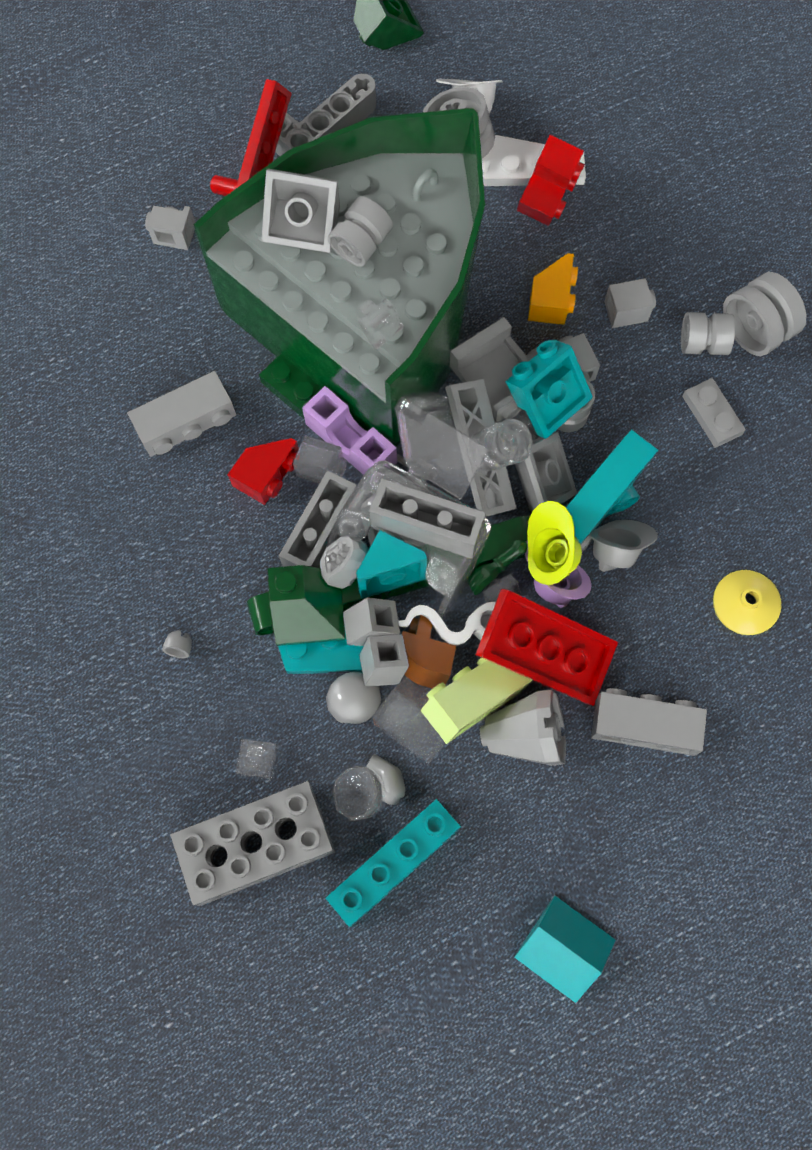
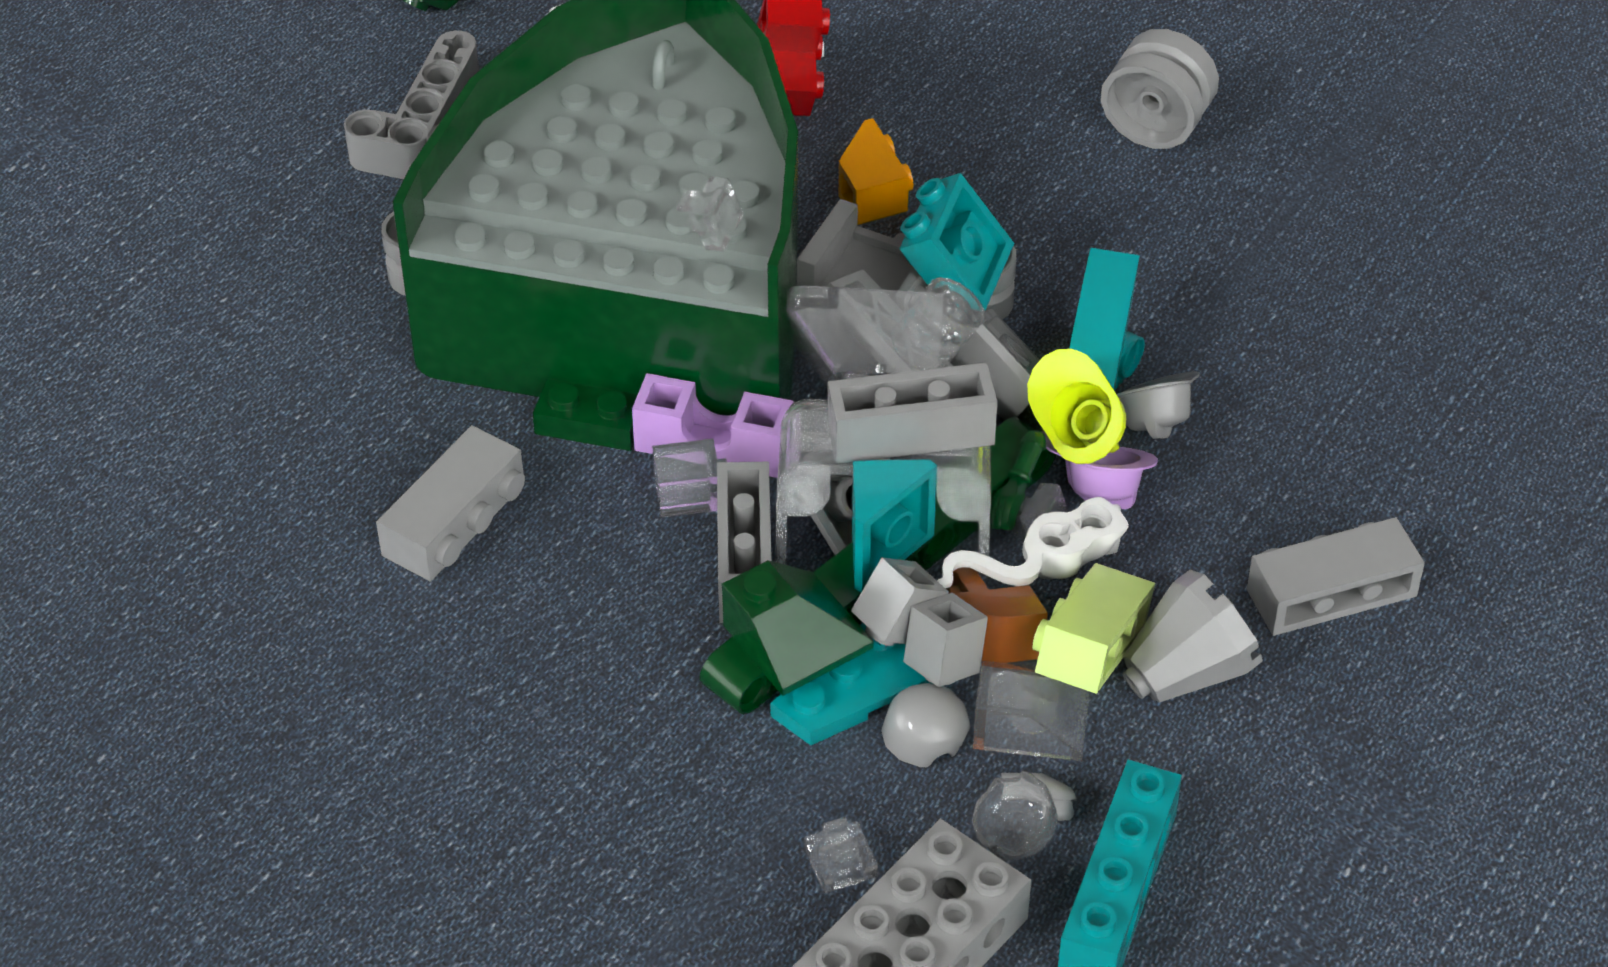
camera: 30 degrees left, 25 degrees down
light grey brick [145,205,195,250] -> none
light grey hinge [162,630,192,659] -> none
red piece [210,79,292,196] -> none
red slope [227,438,300,505] -> none
light grey slope [261,169,340,253] -> none
light grey rock [320,537,369,589] -> none
light grey wheel [328,197,393,267] -> none
red plate [475,589,618,706] -> none
teal slope [514,896,616,1003] -> none
light grey brick [604,278,656,328] -> none
light grey wheel [681,312,735,355] -> none
light grey plate [682,378,746,448] -> none
light yellow dish [713,570,781,635] -> none

